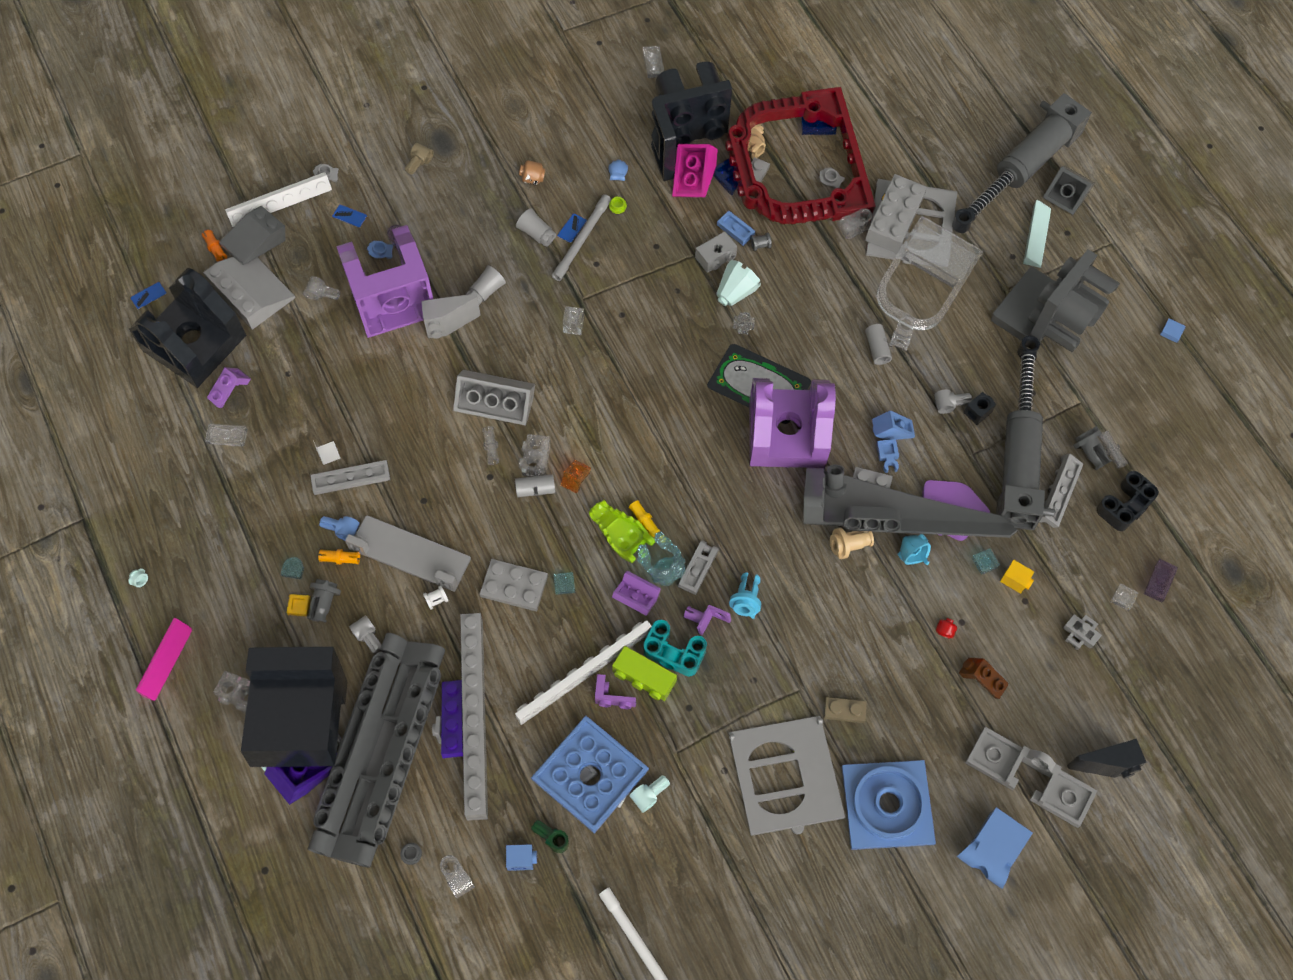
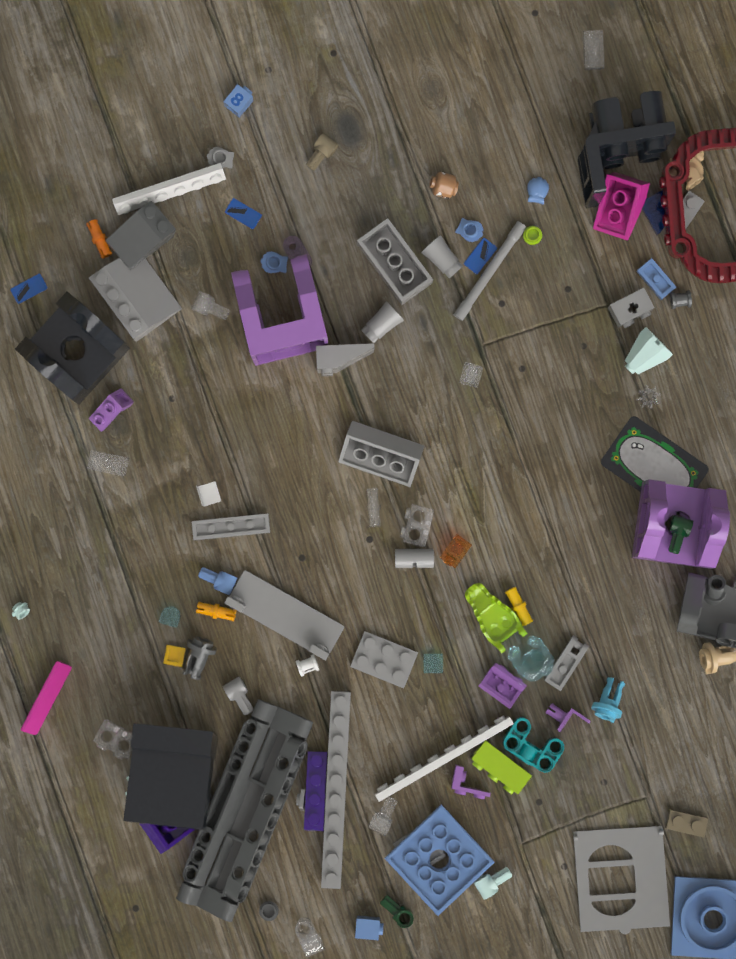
camera: 10 degrees right, 20 degrees up
none -> medium blue brick [223,84,254,118]
none -> light grey brick [357,218,433,305]
none -> clear axle [368,796,397,836]
none -> medium blue animal [455,218,483,242]
none -> dark green axle [668,515,694,554]

